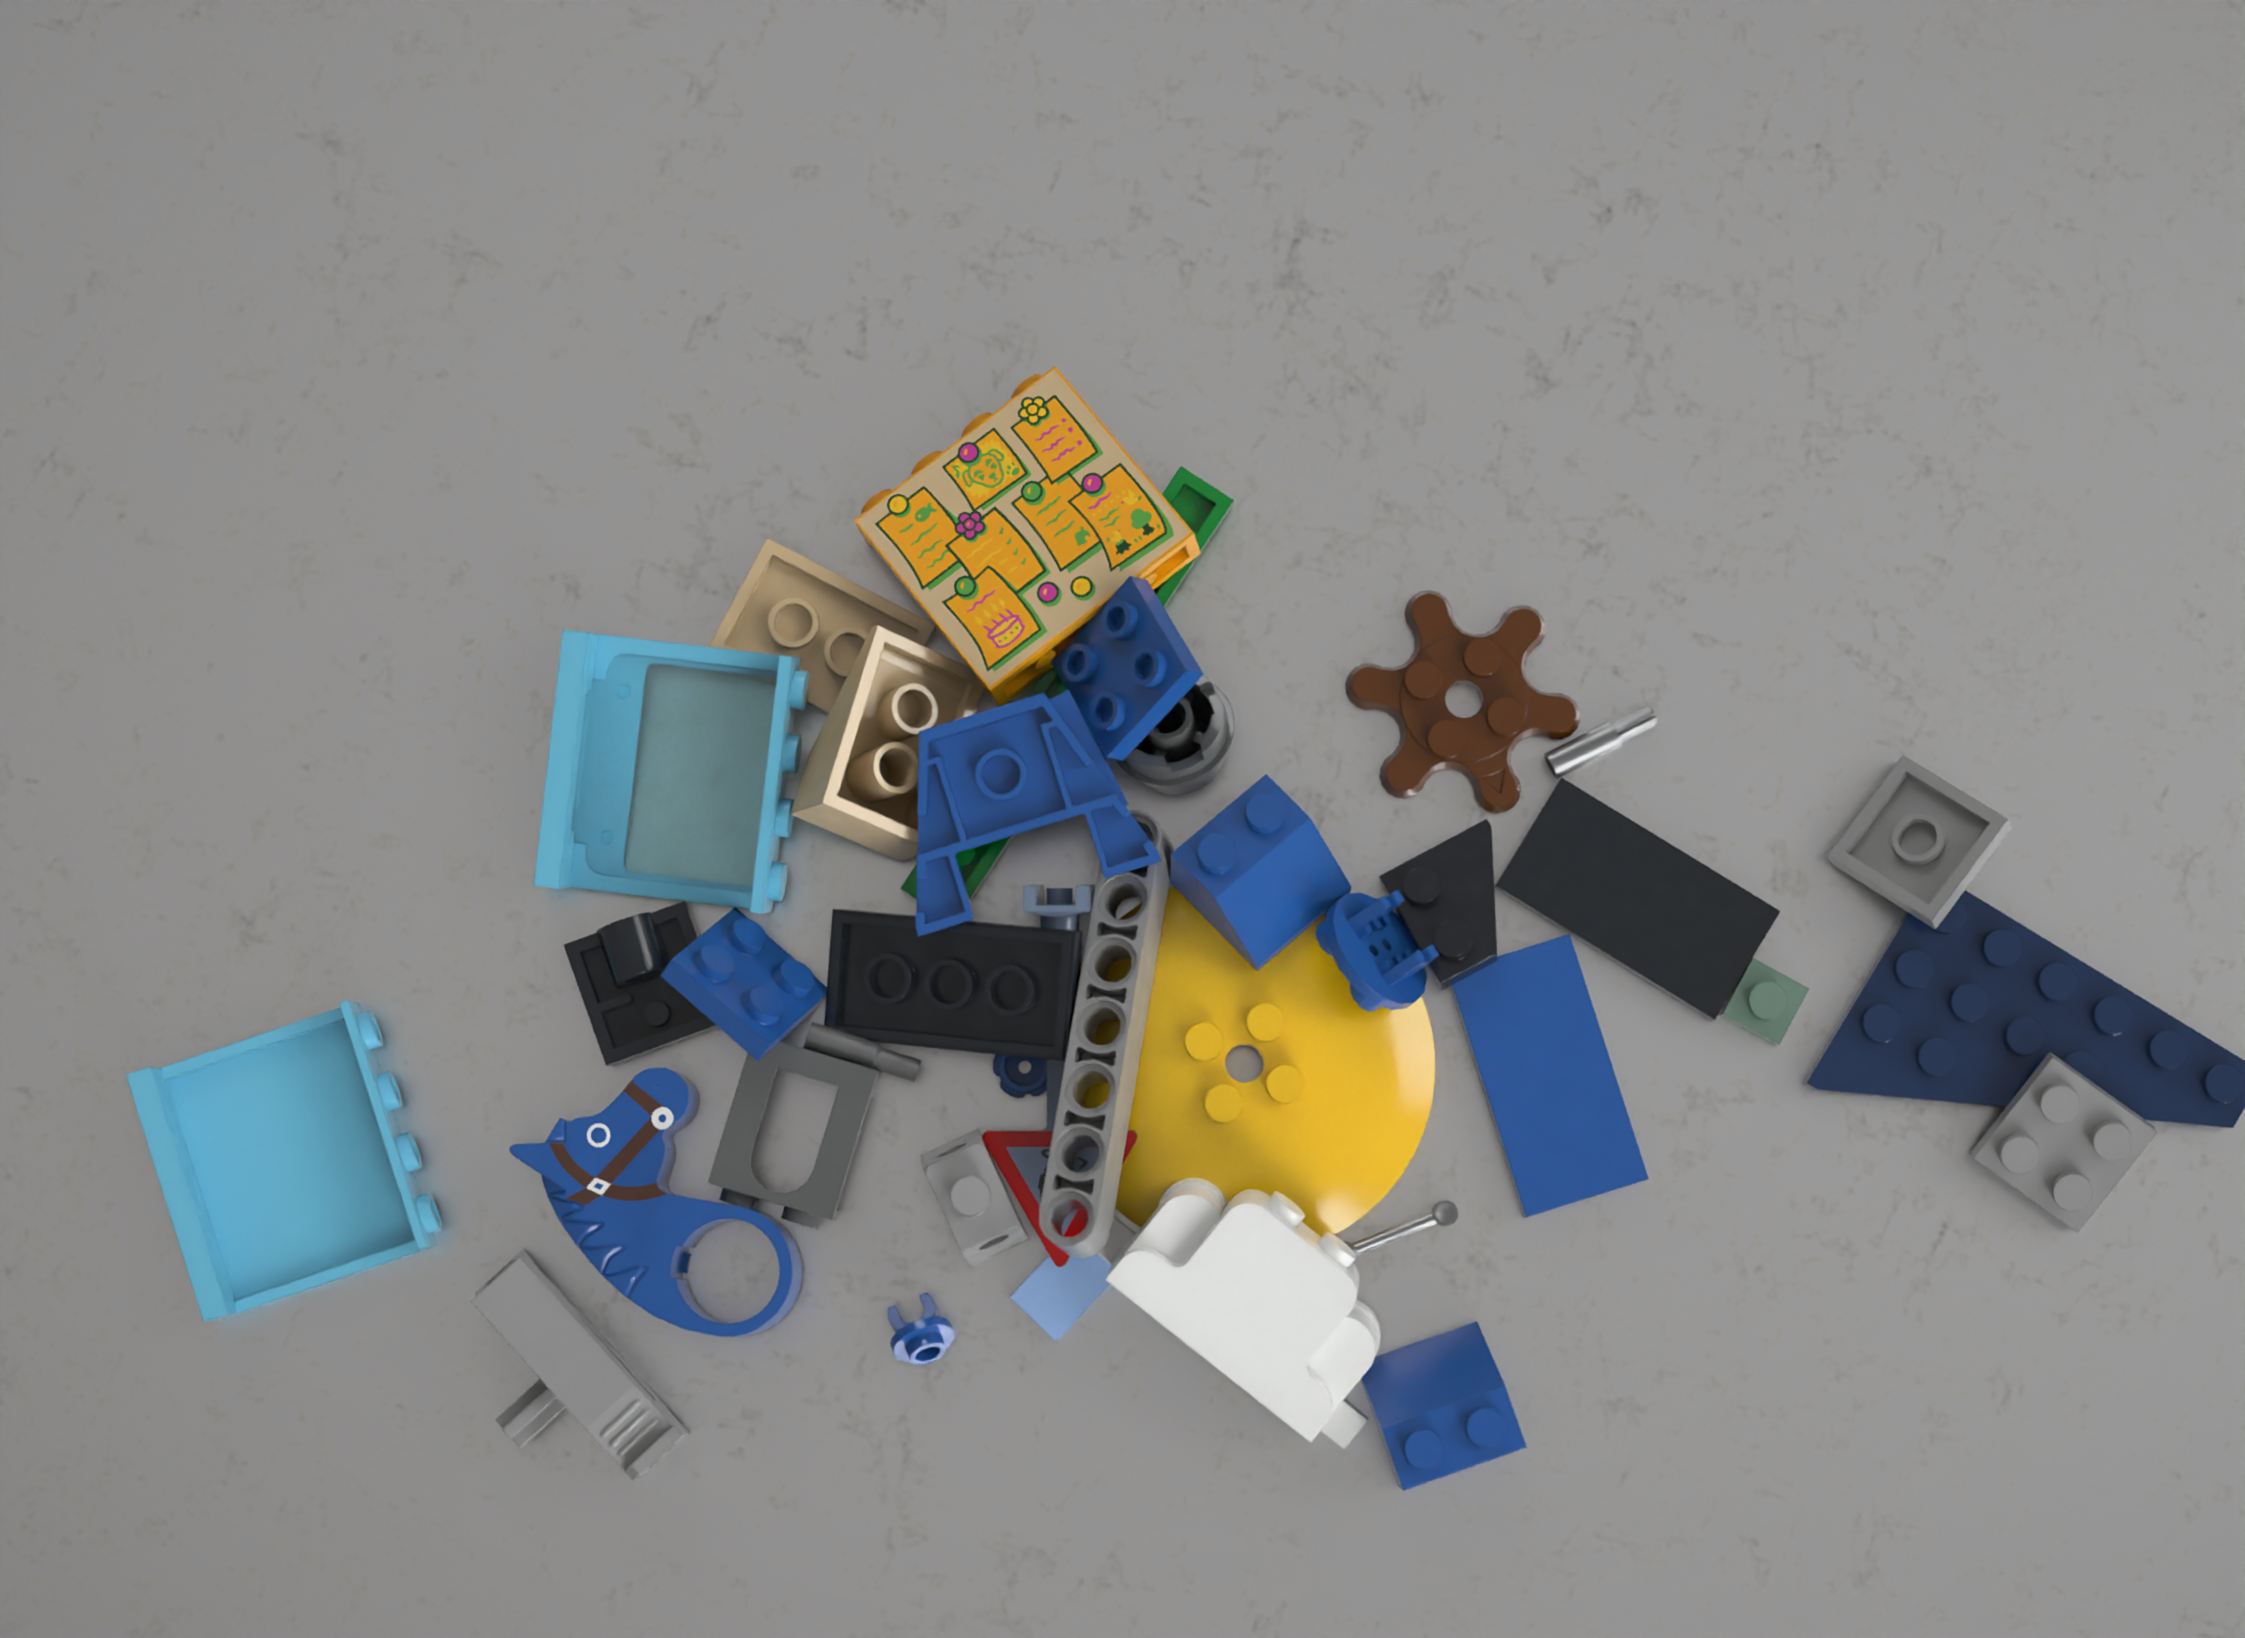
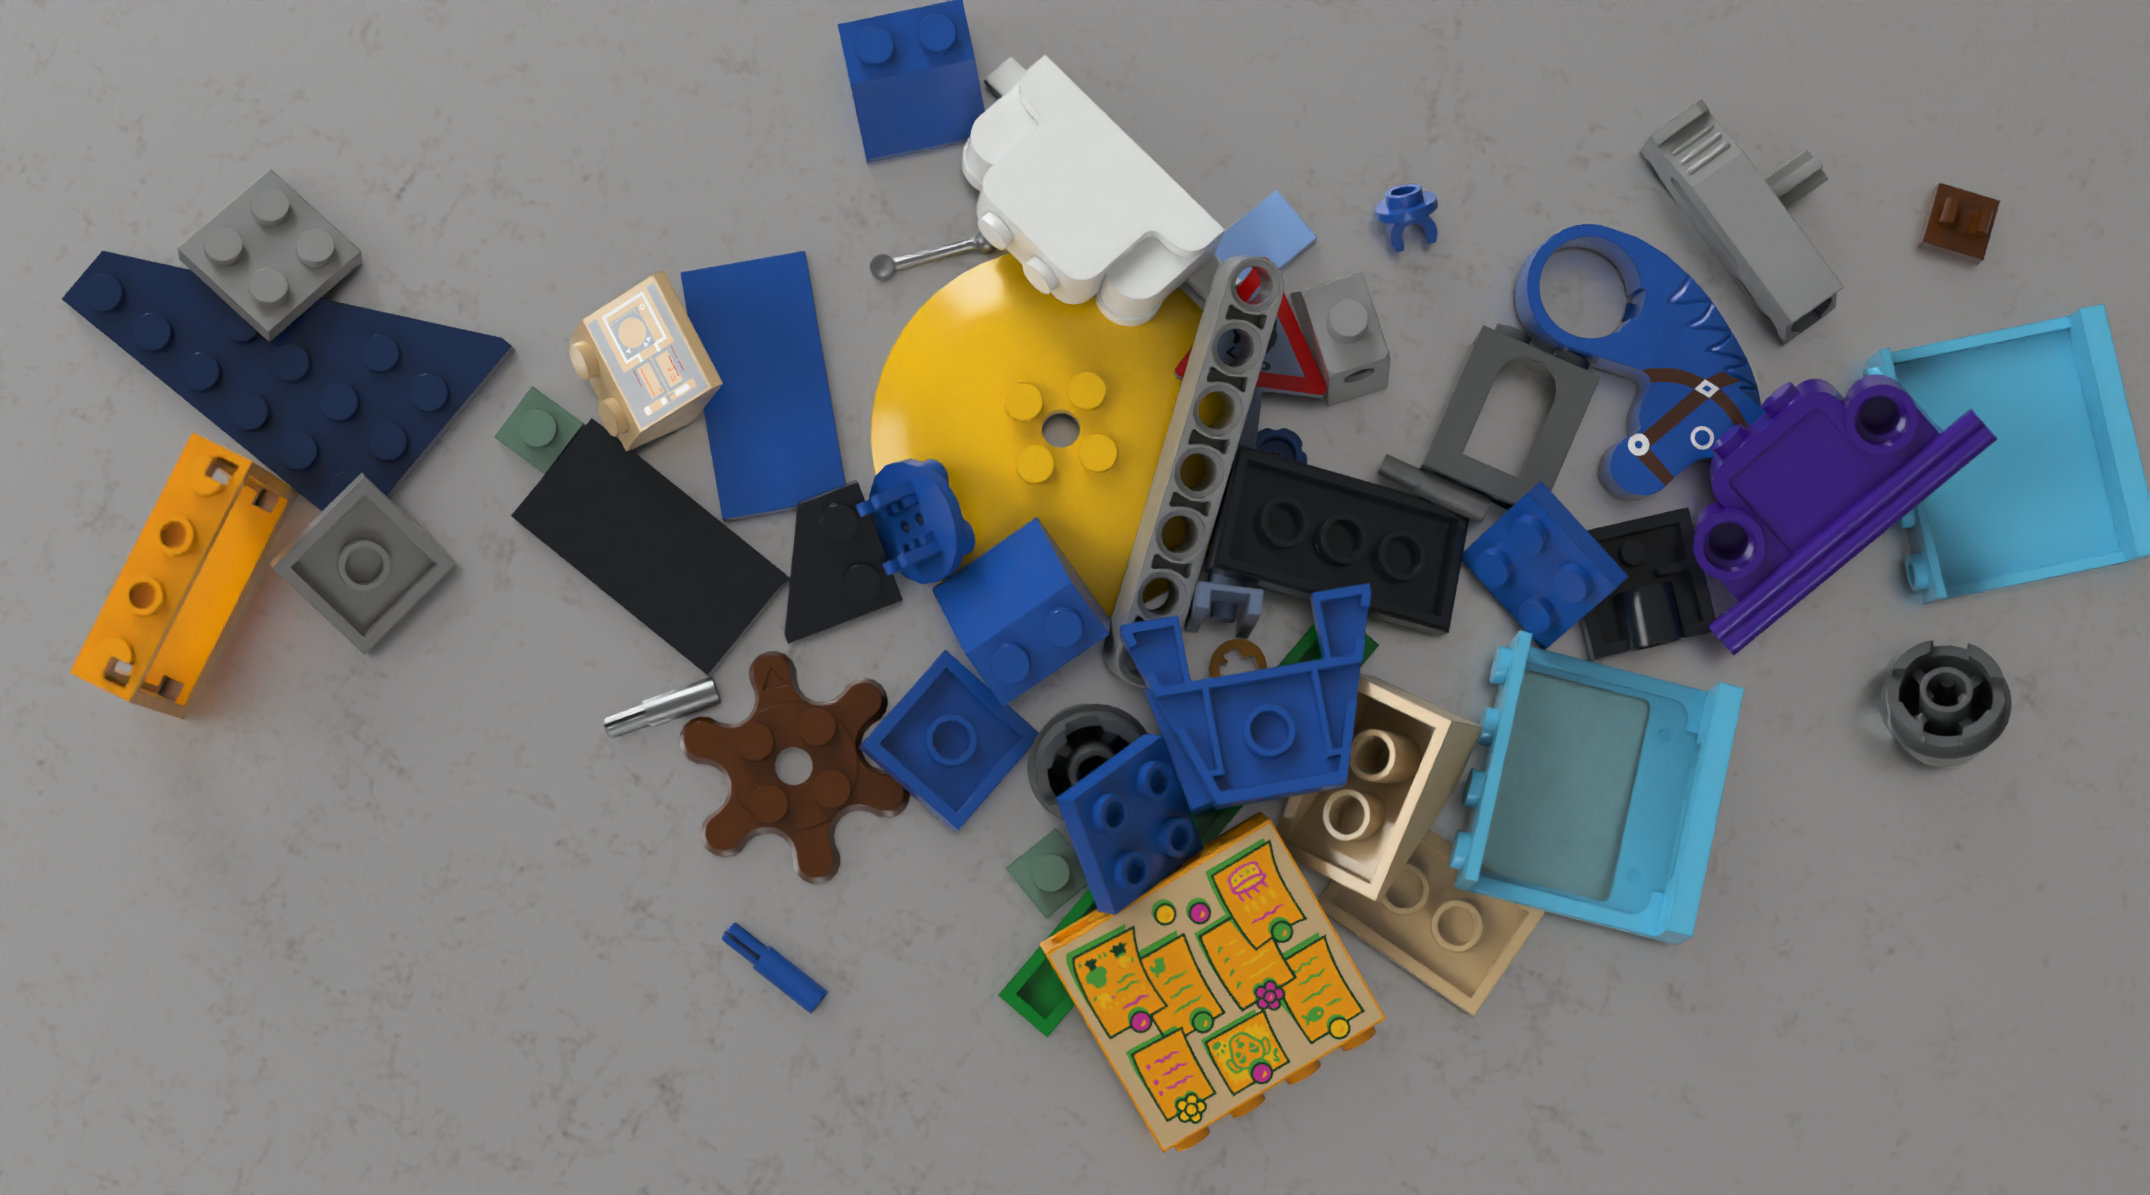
camera: 175 degrees left, 0 degrees up
none -> light orange window [69,432,299,720]
none -> tan slope [569,270,723,452]
none -> blue pin [722,922,829,1014]
none -> blue plate [858,649,1039,832]
none -> sand green plate [1006,828,1088,918]
none -> light orange bush [1208,638,1267,678]
none -> dark purple brick [1693,375,1997,655]
none -> dark grey cone [1880,640,2012,767]
none -> reddish brown tile [1917,183,2000,265]

